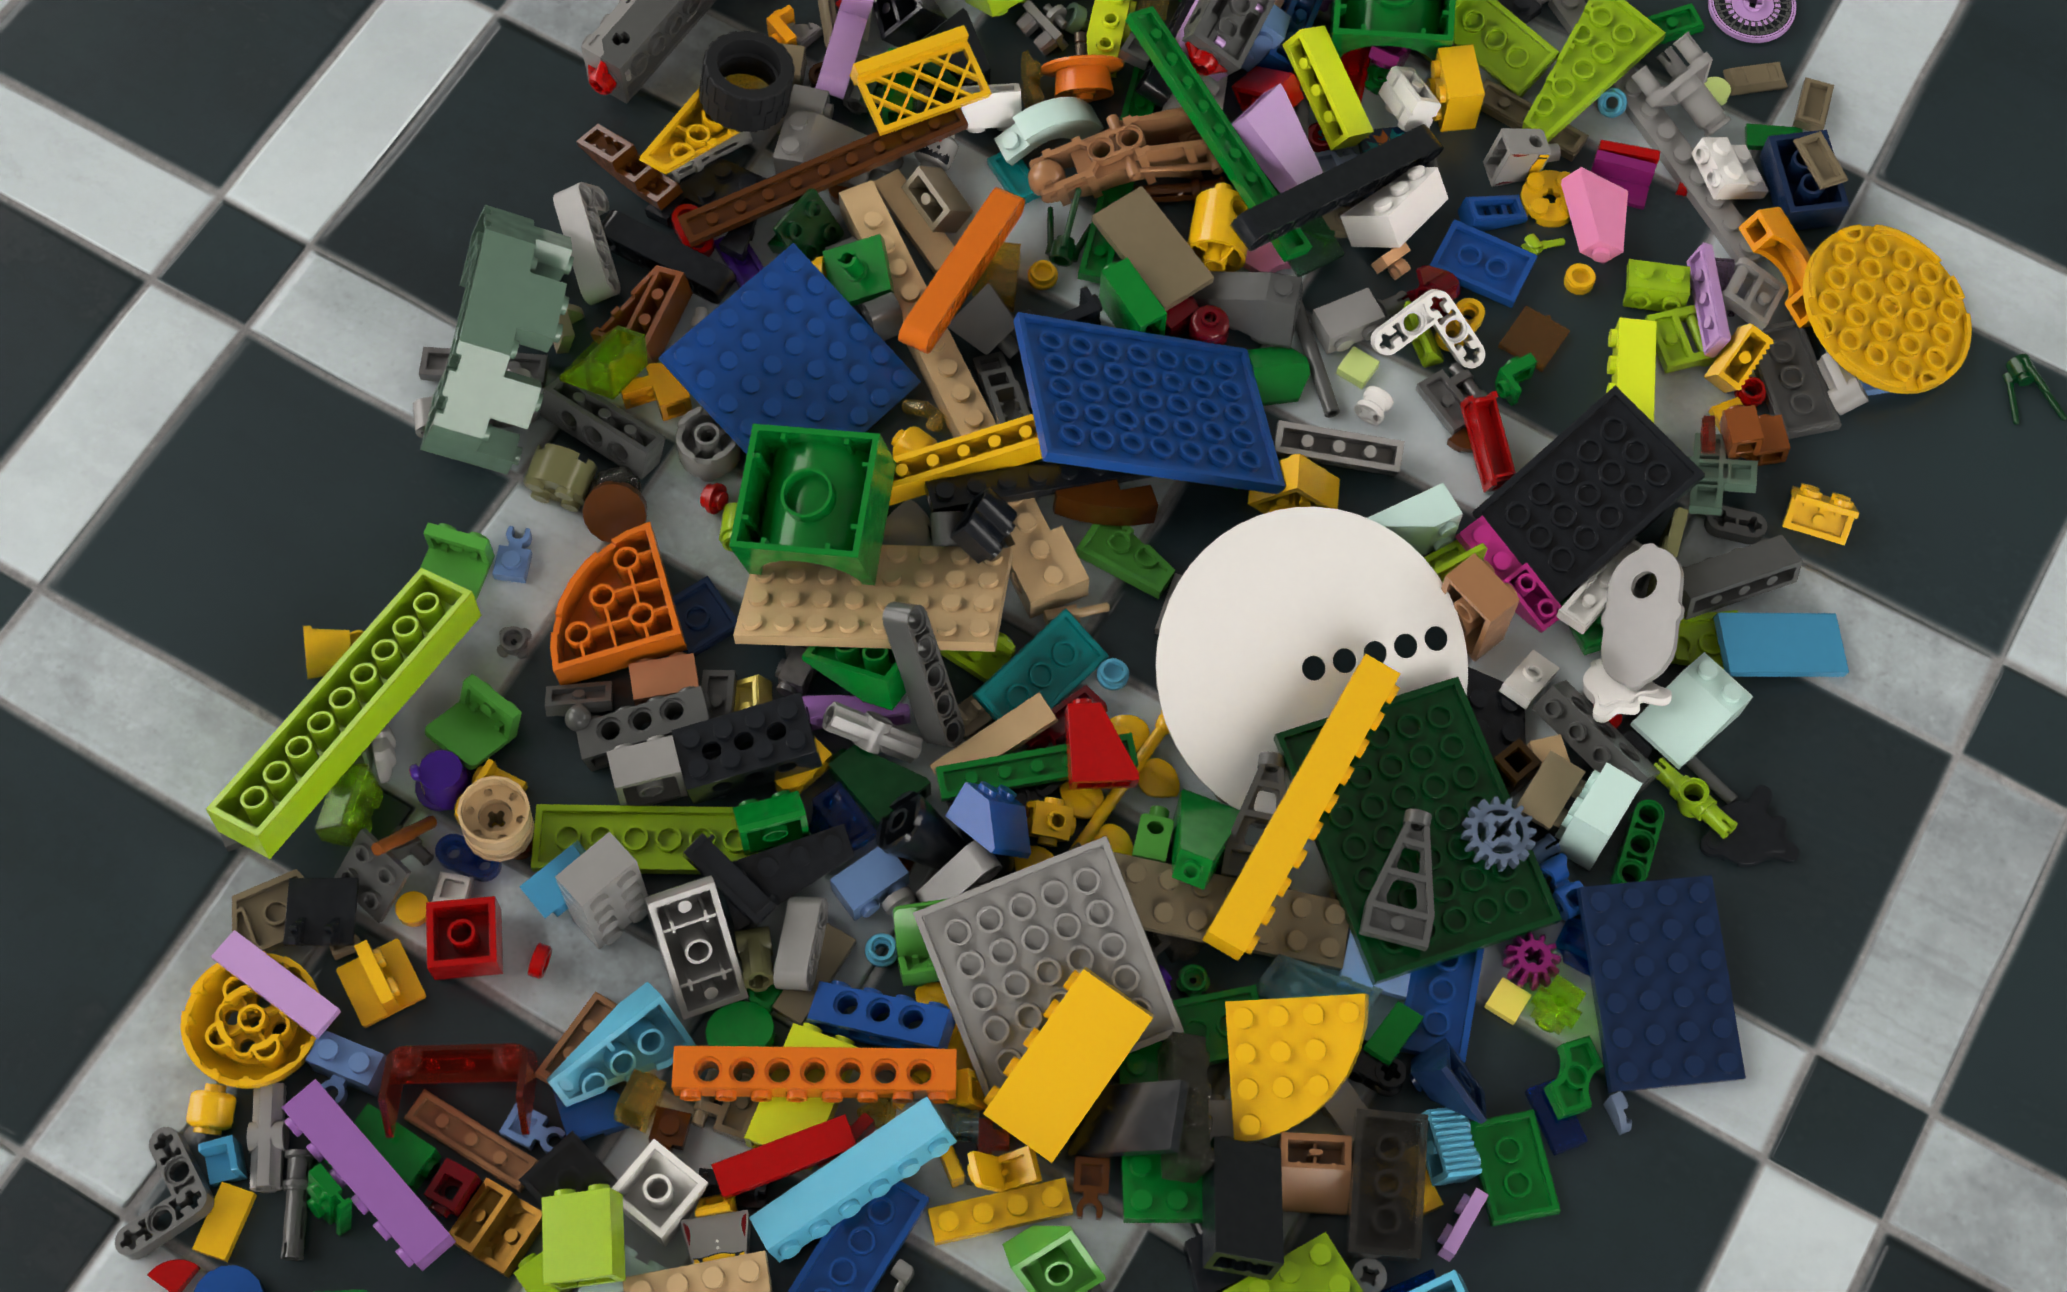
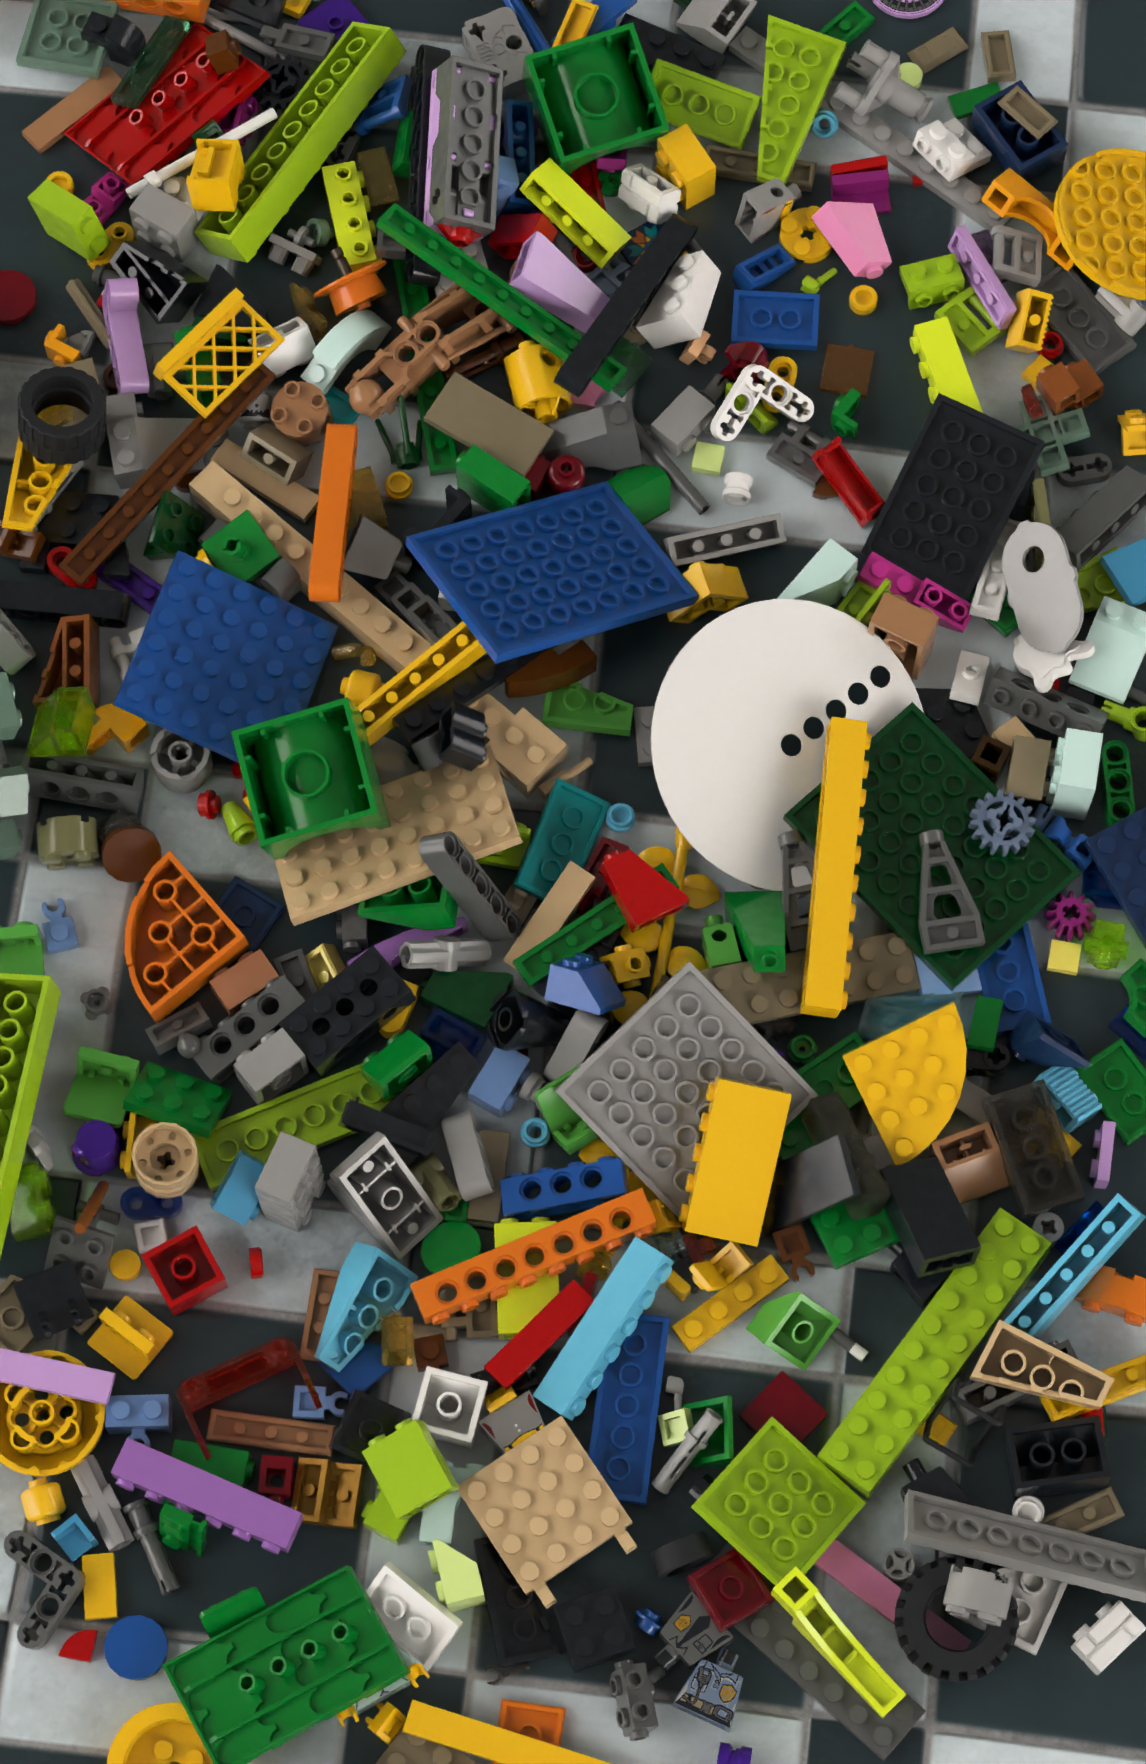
camera: 20 degrees left, 5 degrees up
none -> green plate [123,1061,233,1139]
none -> medium nougat brick [270,381,334,447]

